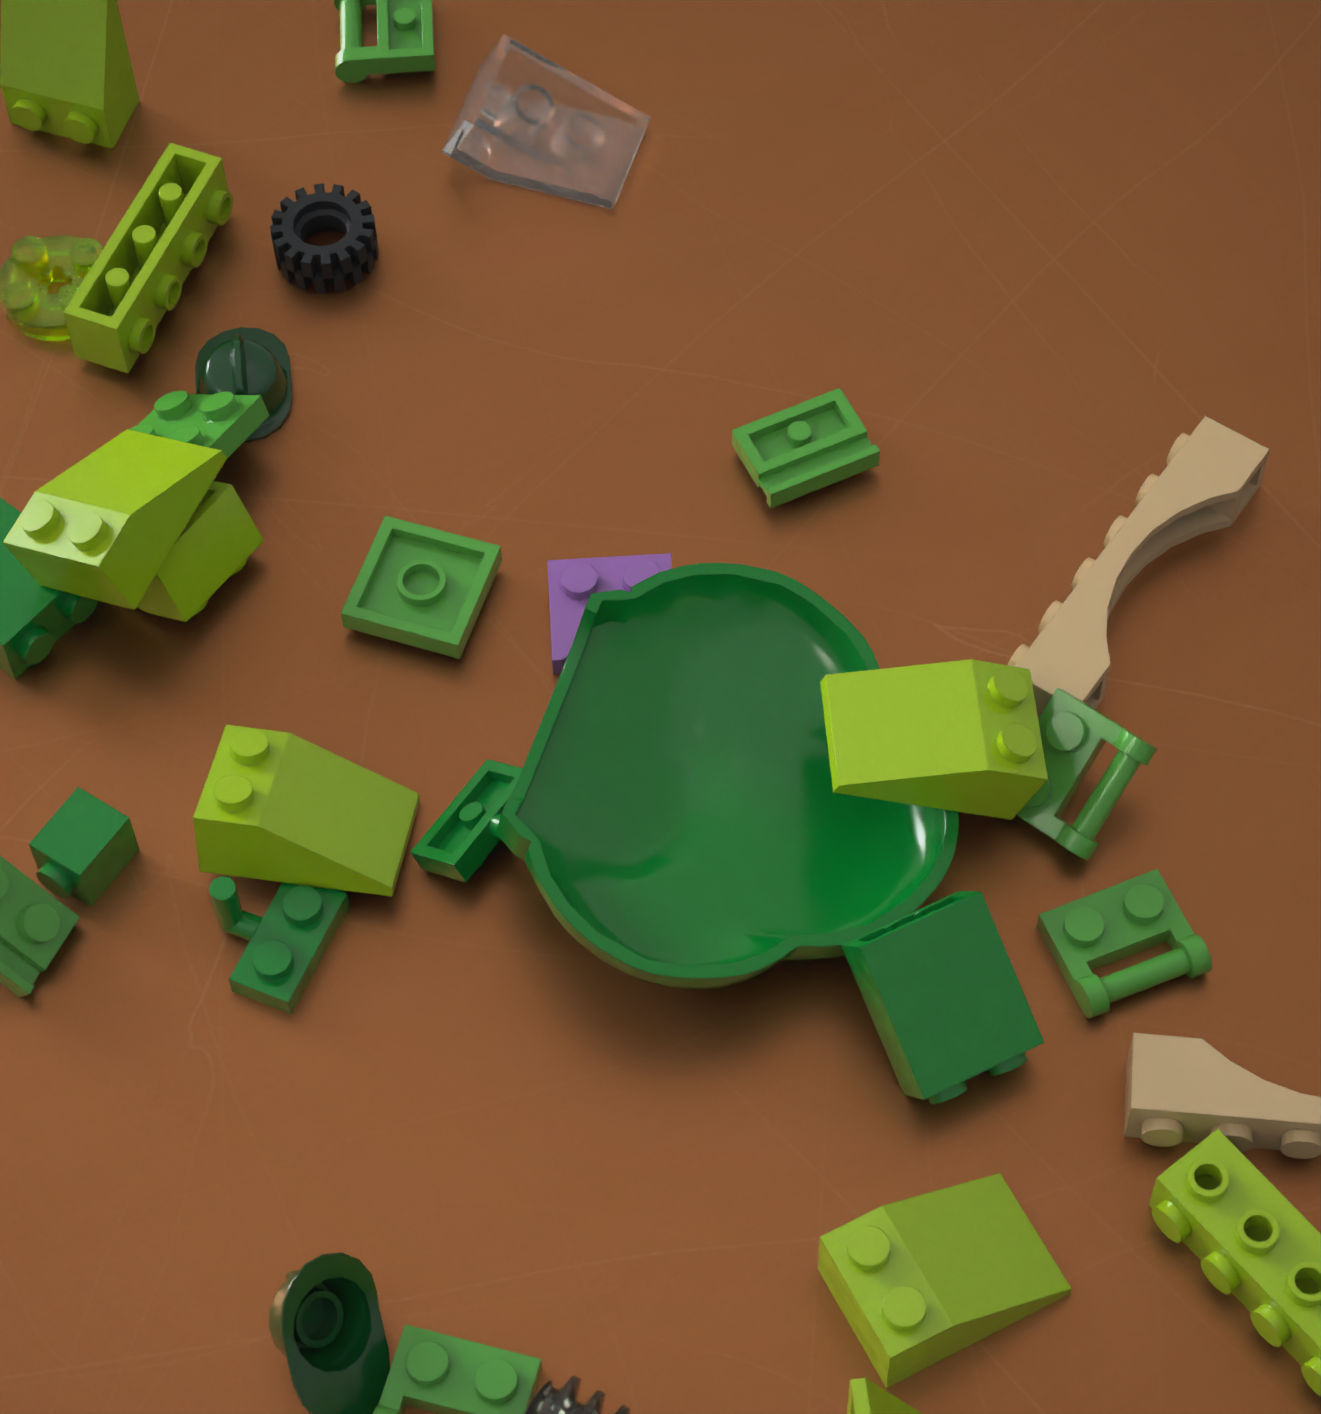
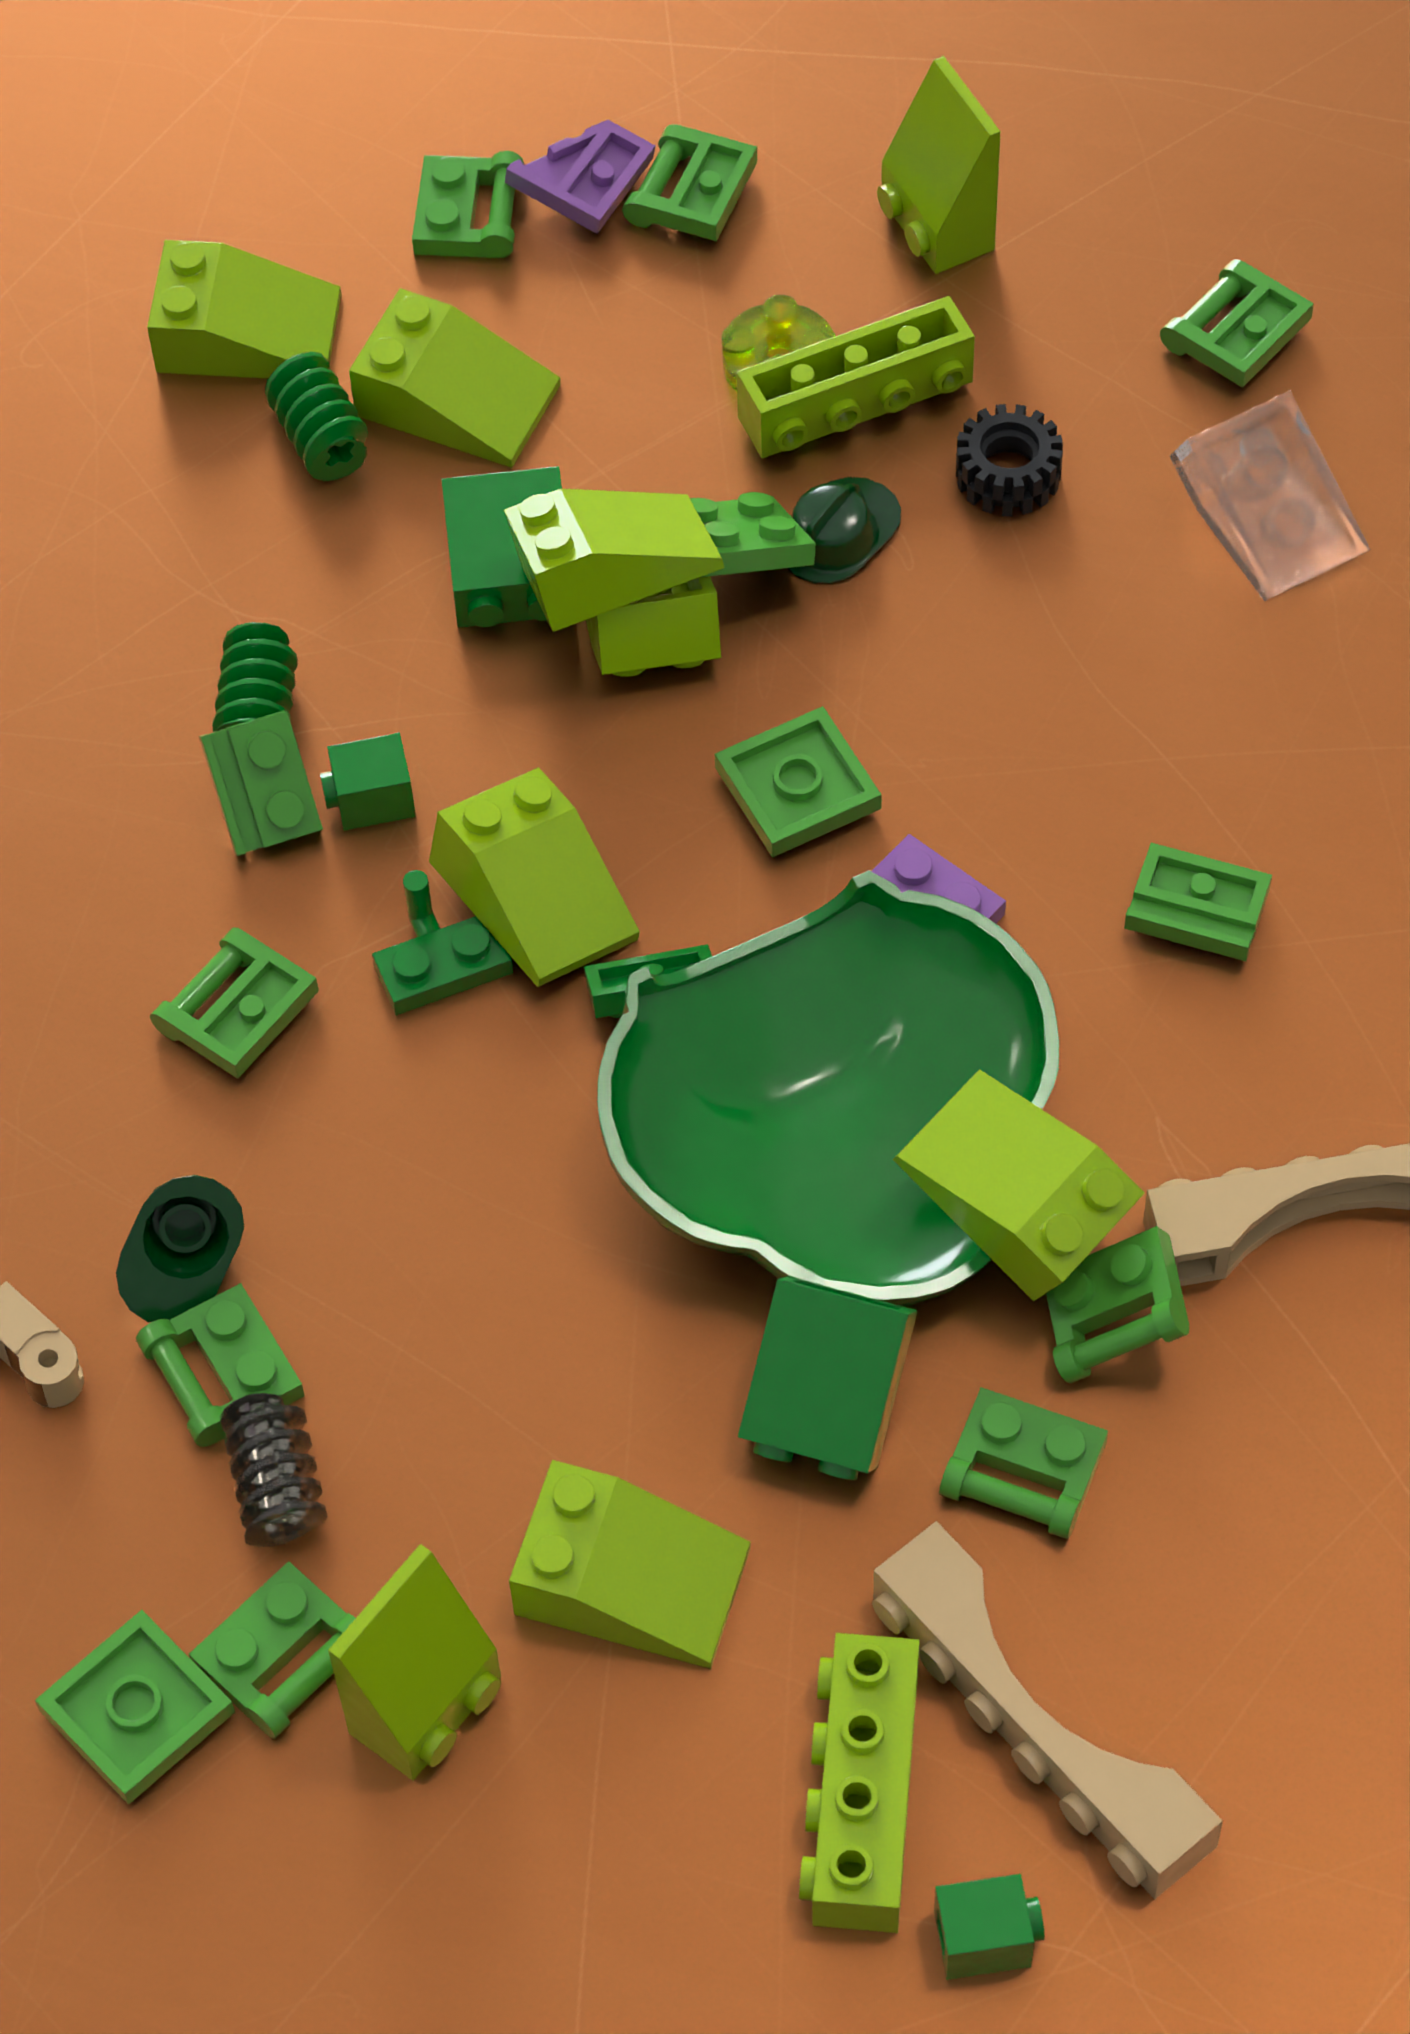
camera: 45 degrees right, 0 degrees up
none -> bright green plate [150,927,319,1079]

